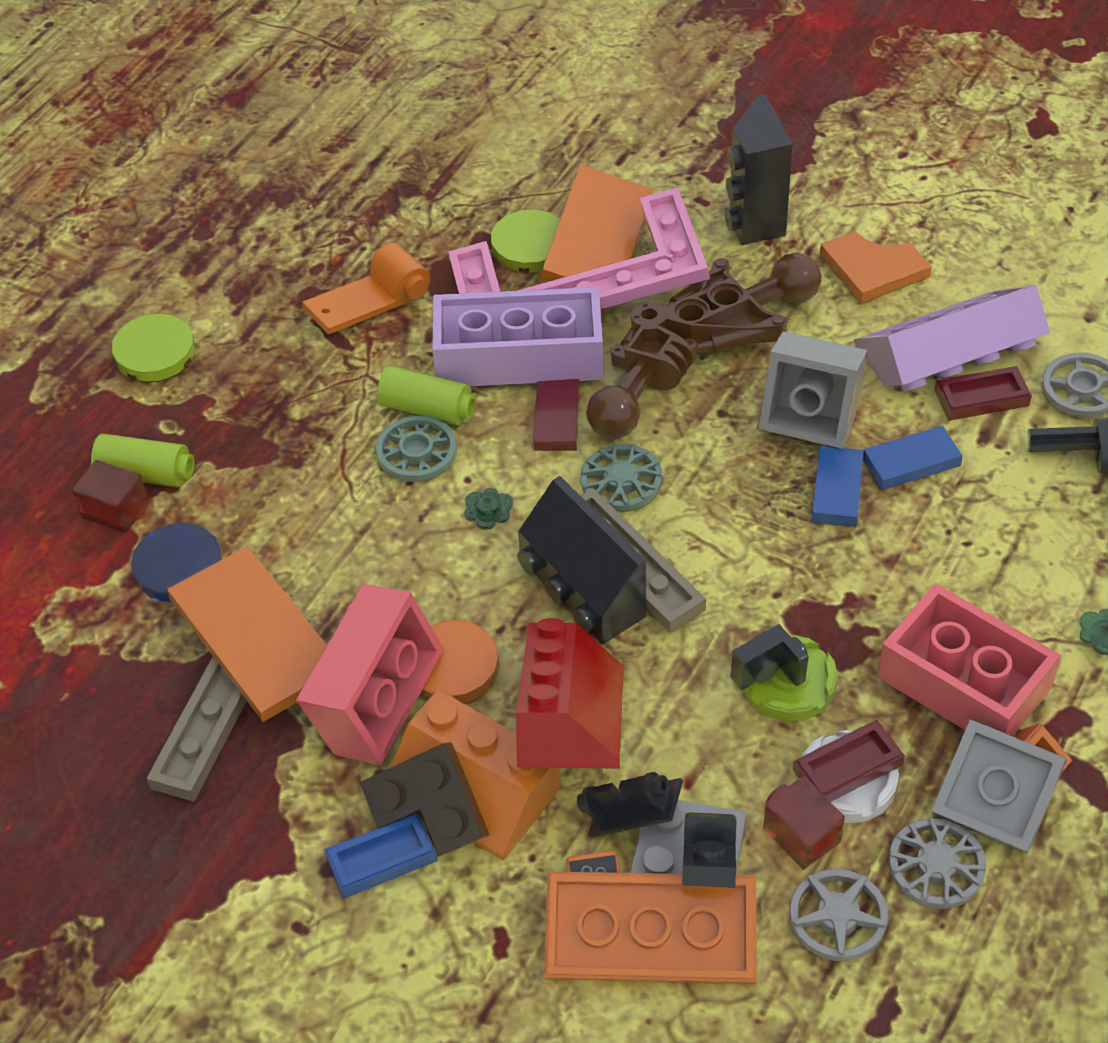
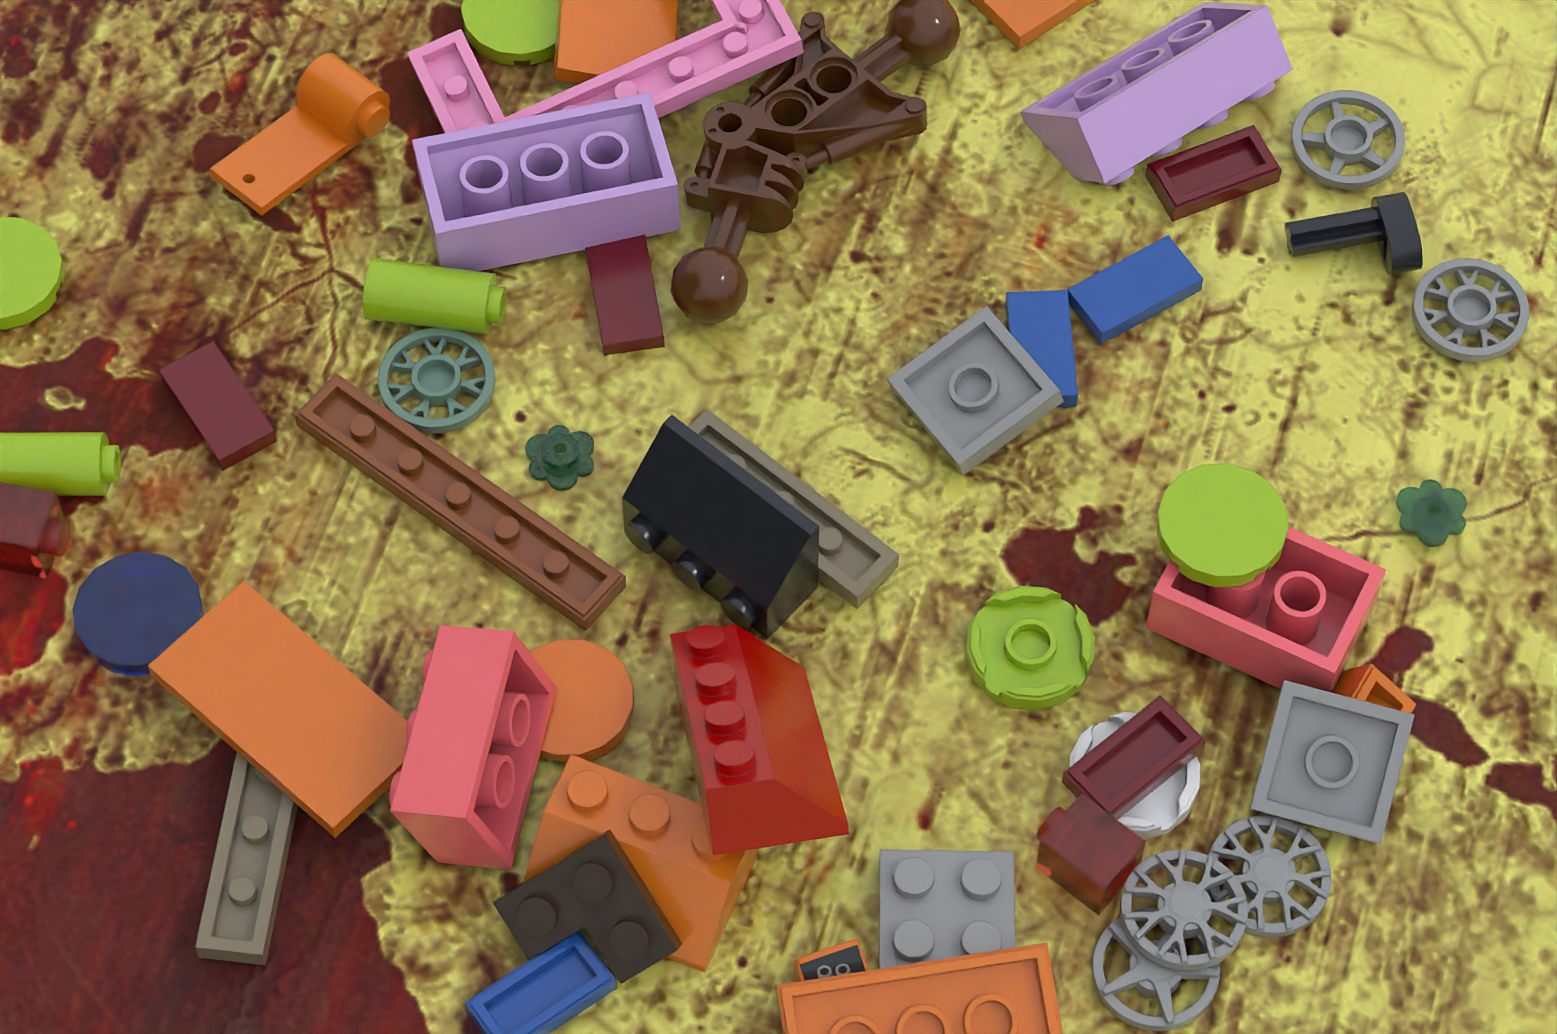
camera: 15 degrees left, 10 degrees up
black hinge [577,772,683,838] -> none
sand green wheel [581,444,663,511] -> none
black bracket [682,812,737,888] -> none
black bracket [730,624,809,691] -> none
light grey brick [758,331,868,449] -> none
none -> dark red tile [159,341,277,471]
none -> dark orange tile [295,373,626,631]
none -> light grey plate [887,306,1064,475]
none -> light grey wheel [1120,850,1248,971]
none -> lime tile [1156,463,1289,587]

